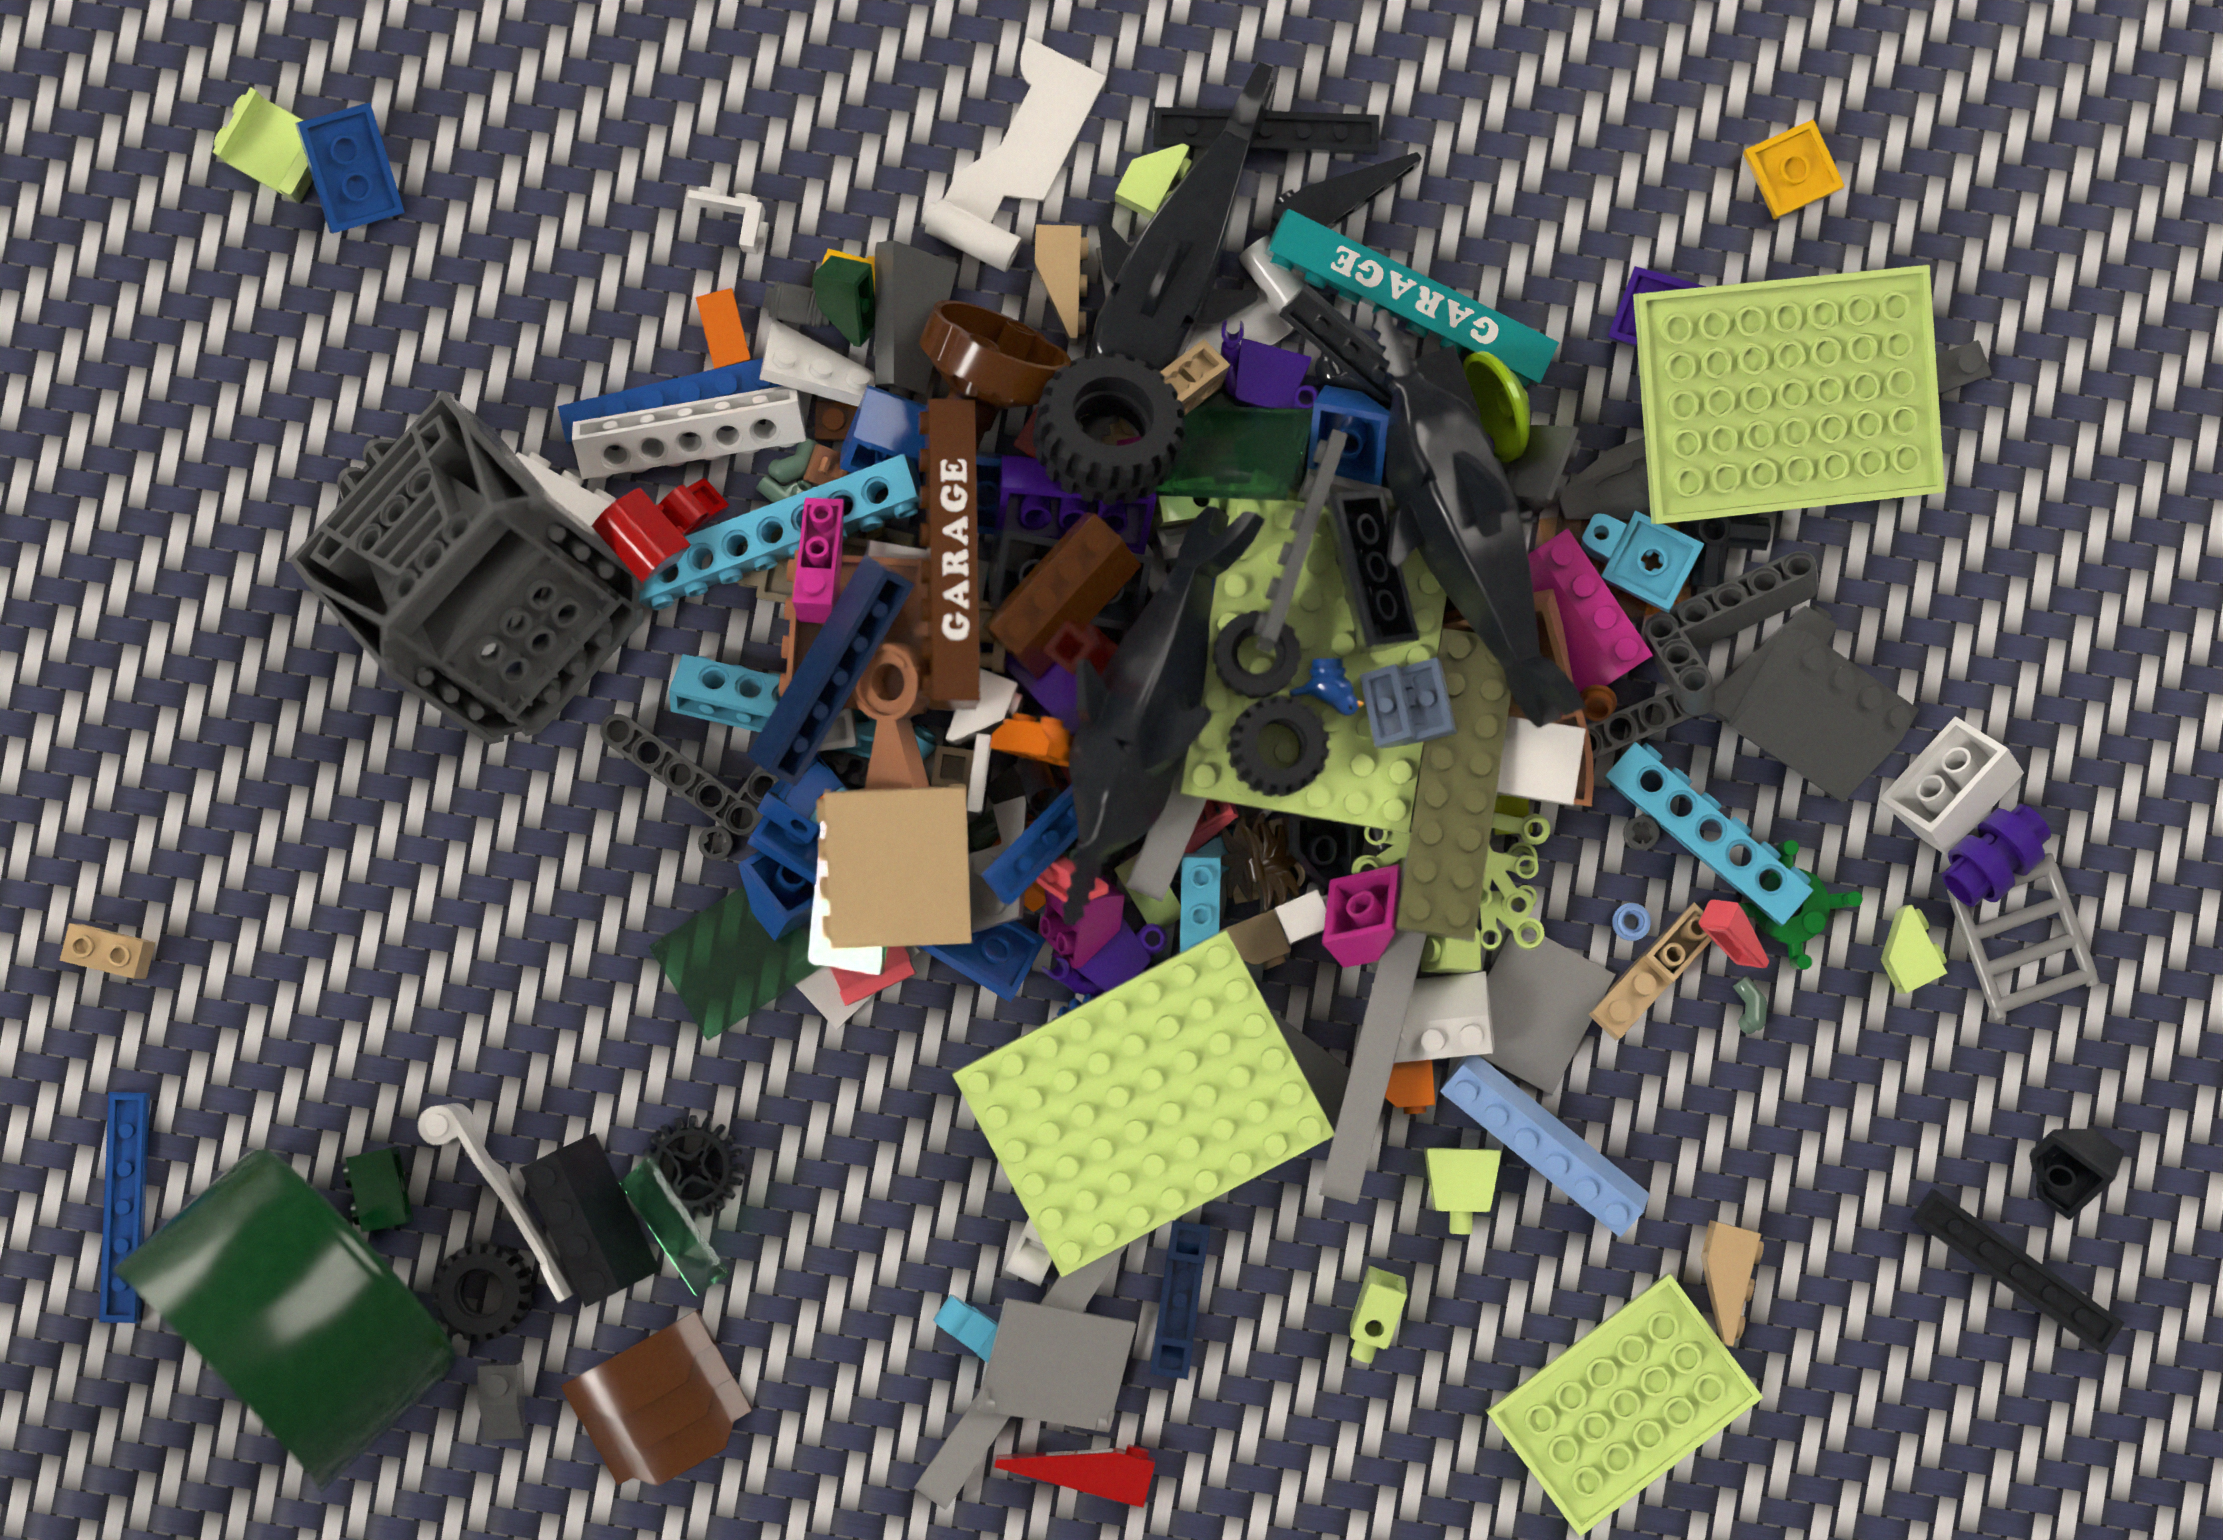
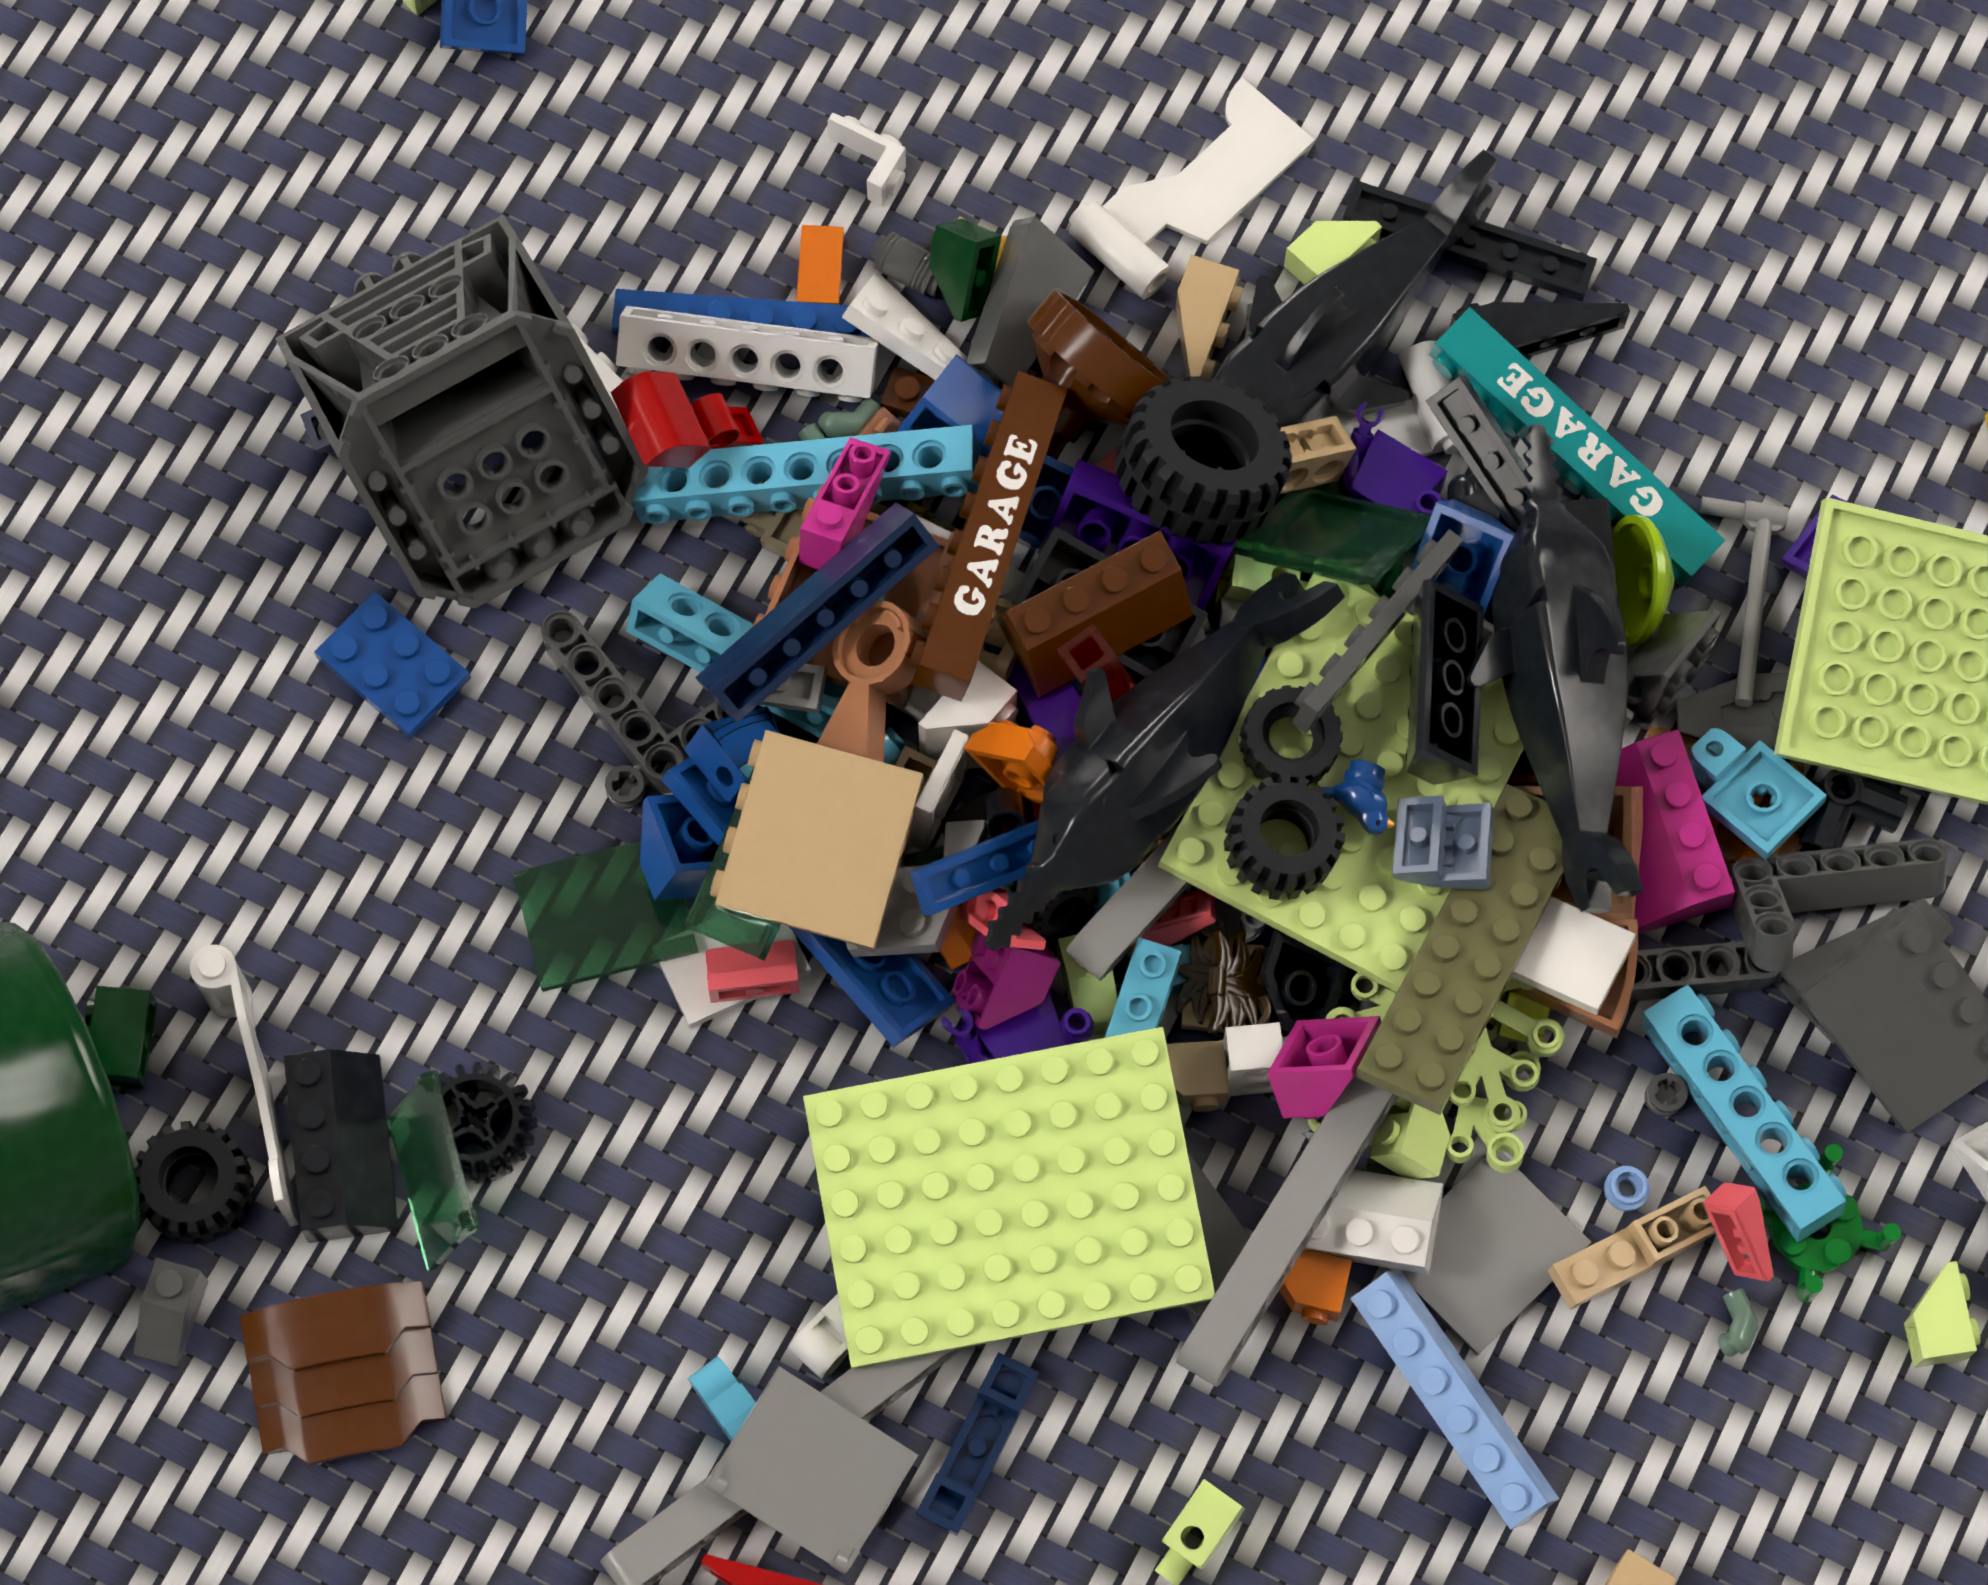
camera: 15 degrees right, 15 degrees down
yellowish green torso [1424,1147,1501,1234] -> none
dark orange plate [1580,685,1617,721] -> none
none -> blue plate [314,591,471,740]
none -> light grey bar [1699,496,1789,707]

